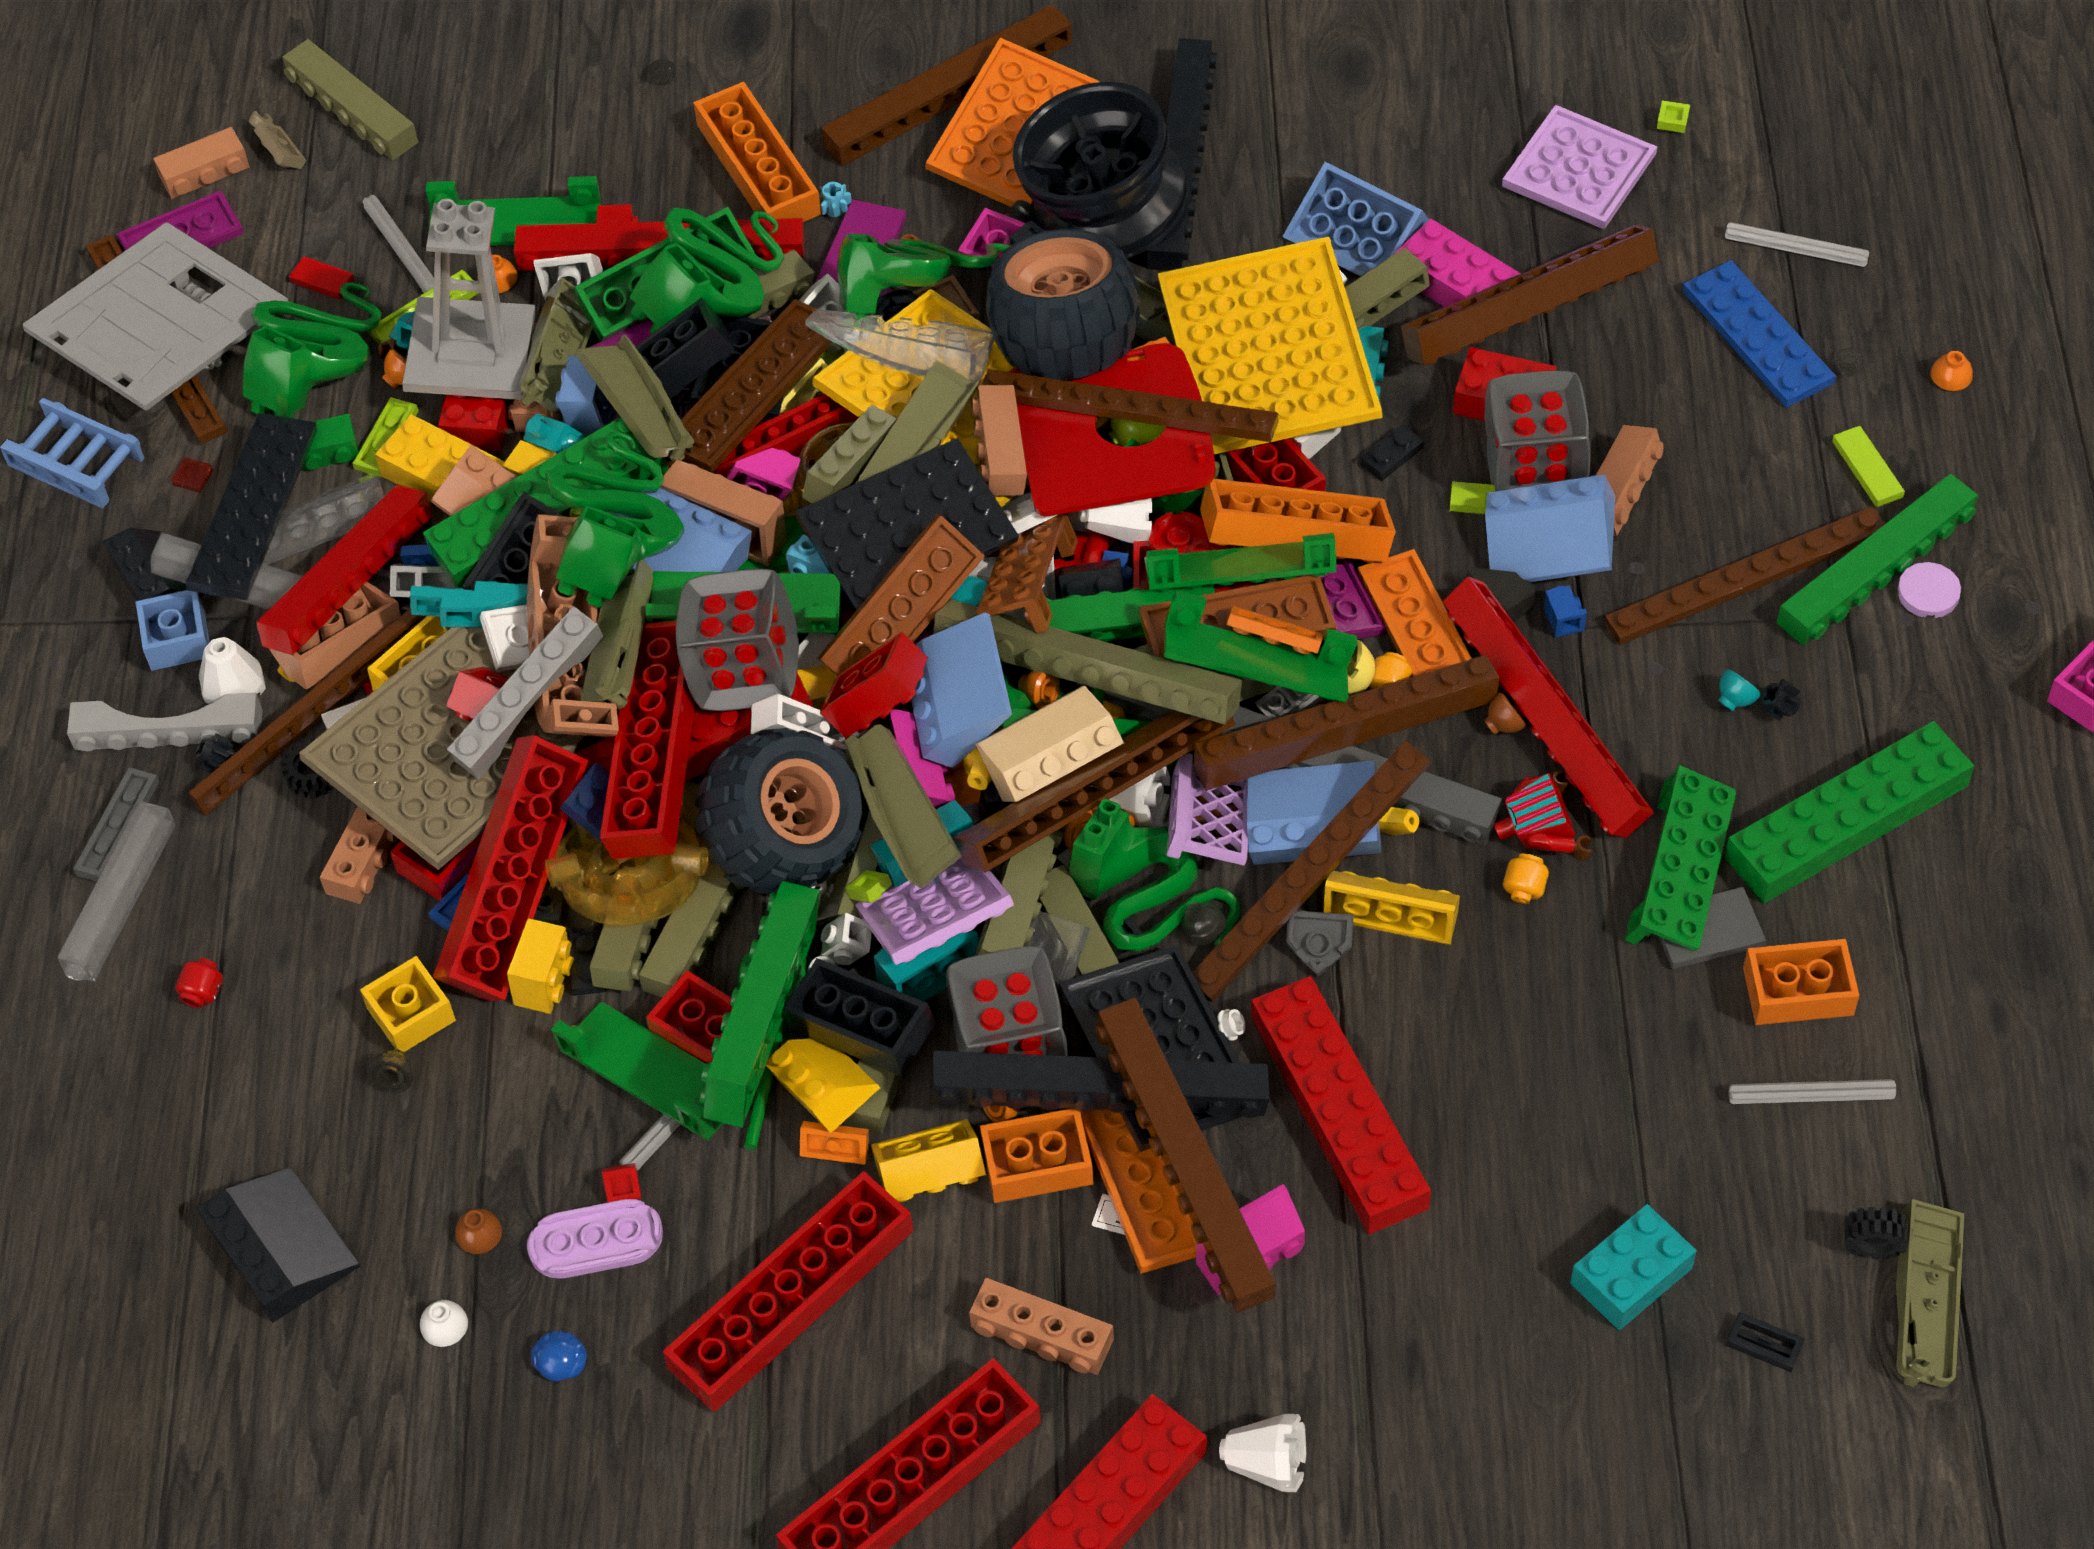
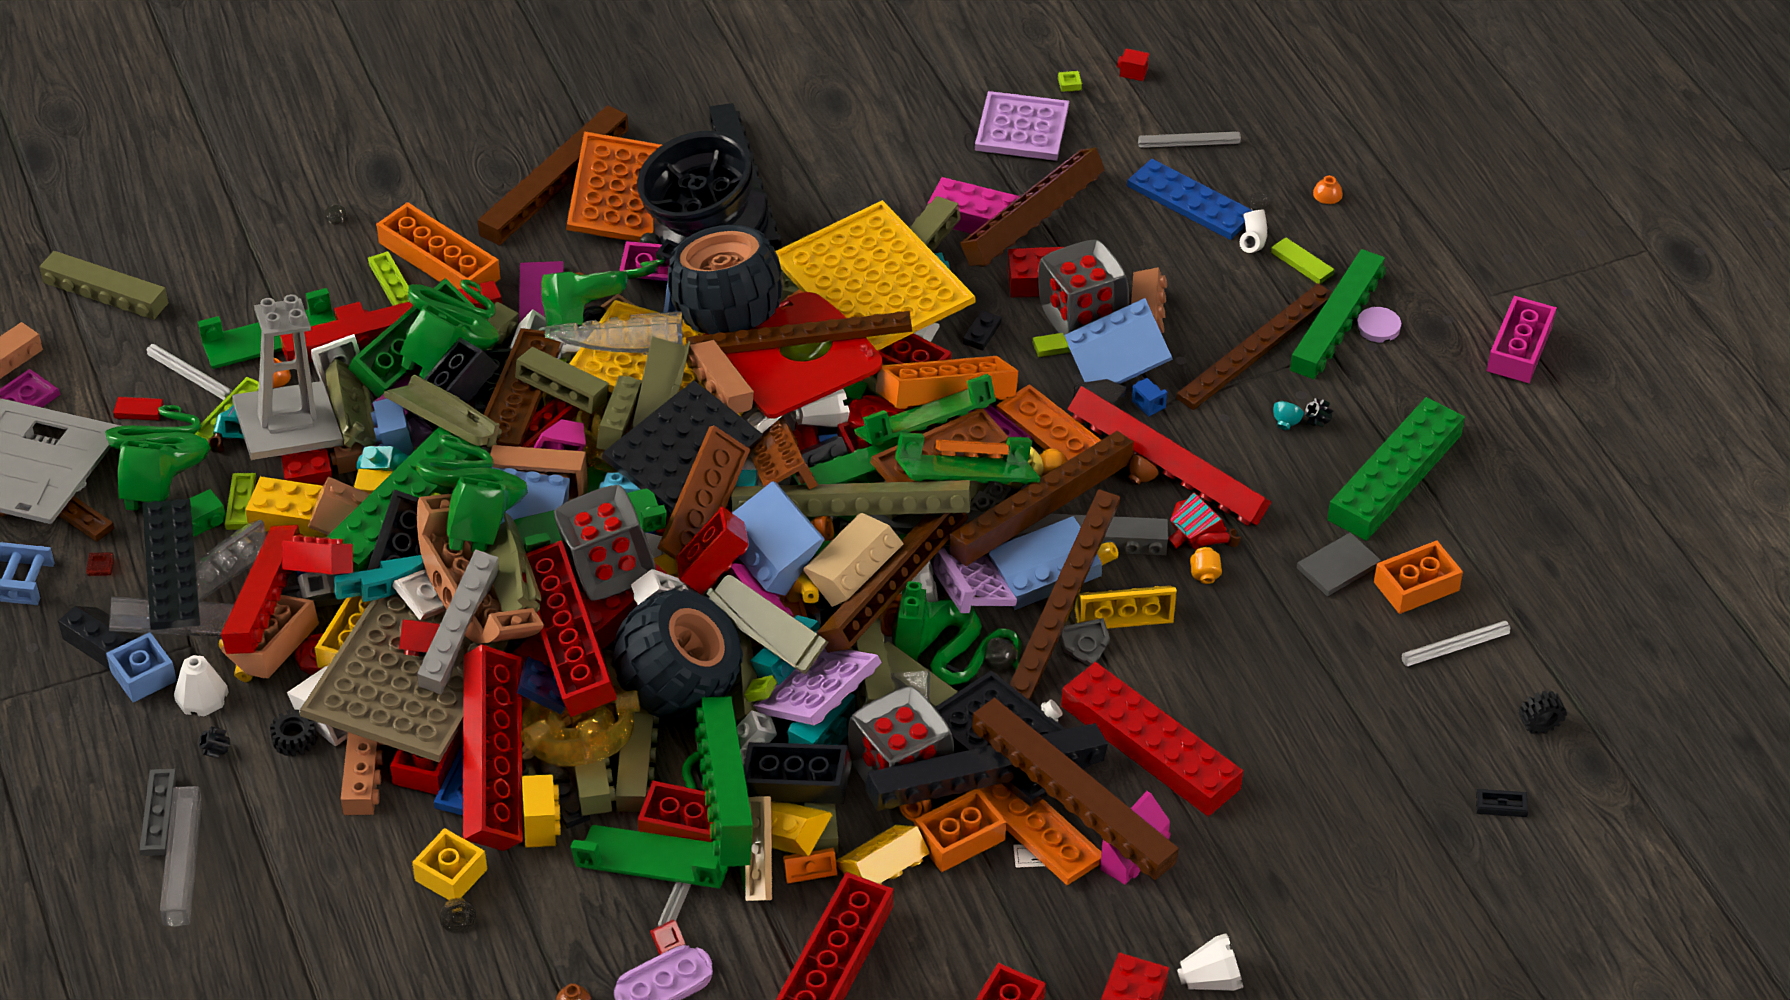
camera: 25 degrees left, 10 degrees down
light grey arch [67,693,263,752] -> none
red head [175,958,223,1008] -> none
reddish brown plate [188,607,427,816] -> none
dark tan plate [249,111,307,169] -> none
orange brick [382,349,407,389] -> none
medium azure gear [819,182,852,217] -> none
nougat brick [969,1278,1114,1375] -> none
medium blue slope [1282,162,1429,277] -> none
teal brick [1570,1204,1697,1331] -> none
green bracket [1624,765,1736,951] -> none
olive piece [1895,1199,1964,1388] -> none
none -> red brick [282,536,353,574]
none -> lime plate [368,251,409,306]
none -> olive brick [515,347,609,414]
none -> tan plate [745,797,772,901]
none -> red brick [1117,49,1149,81]
none -> white cylinder [1240,210,1267,253]

